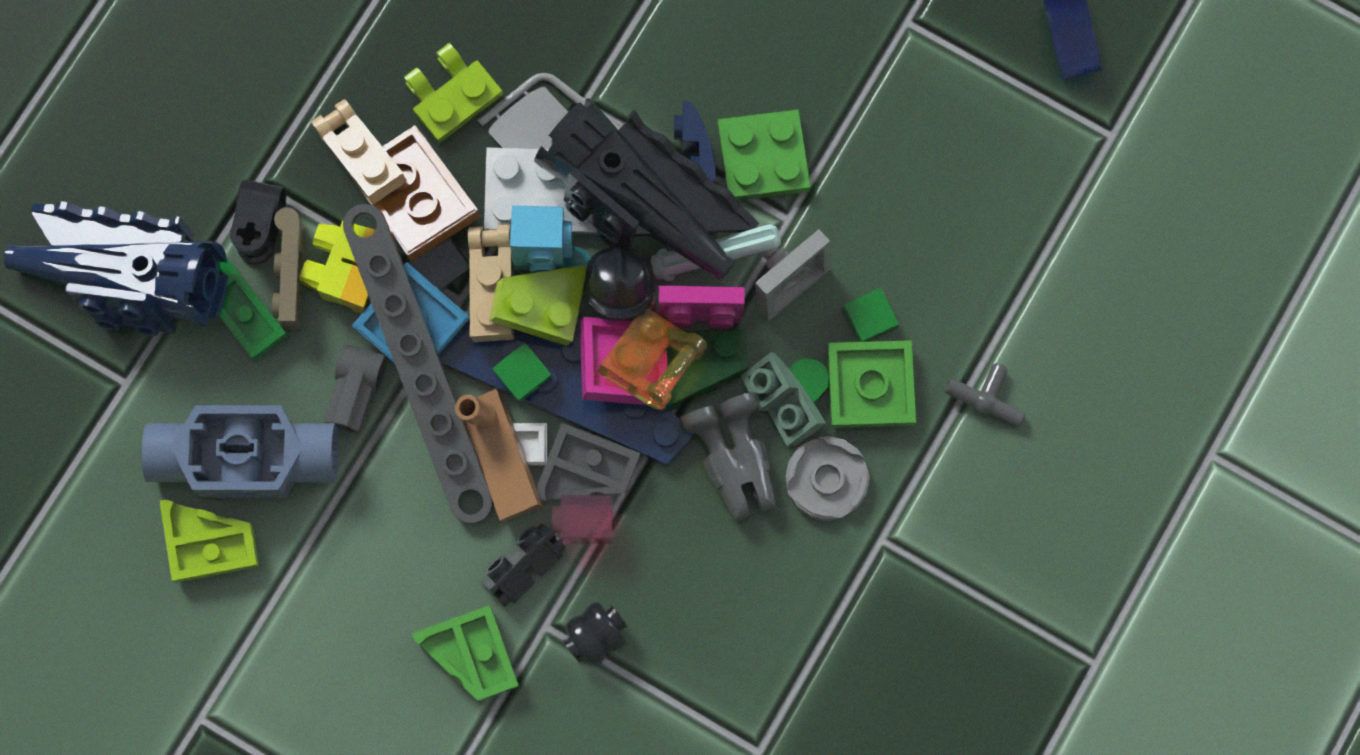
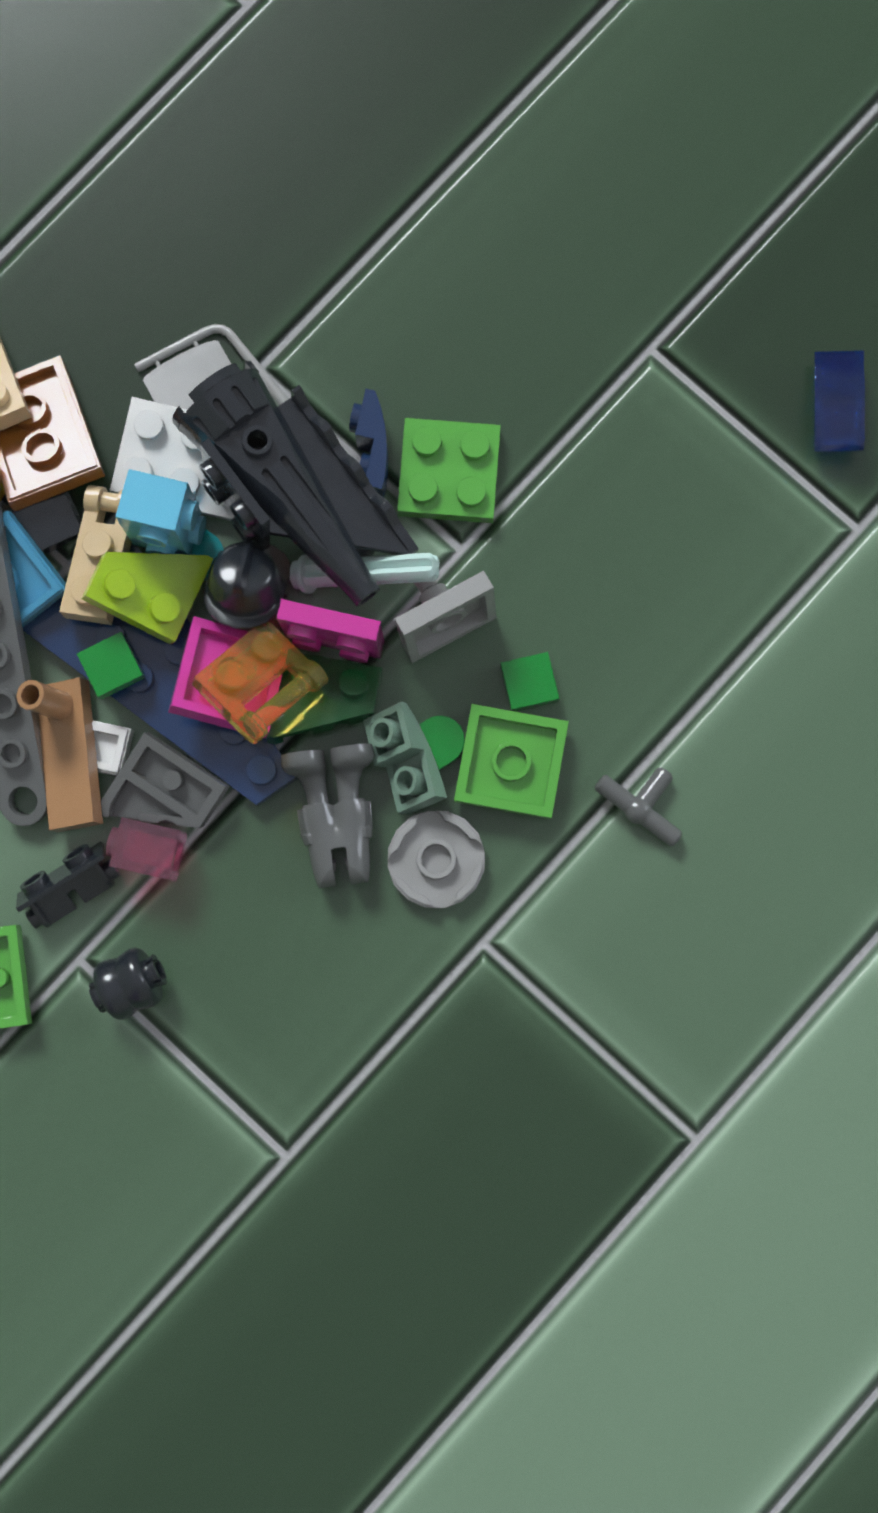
camera: 20 degrees right, 5 degrees up
lime plate [404,43,503,144] -> none

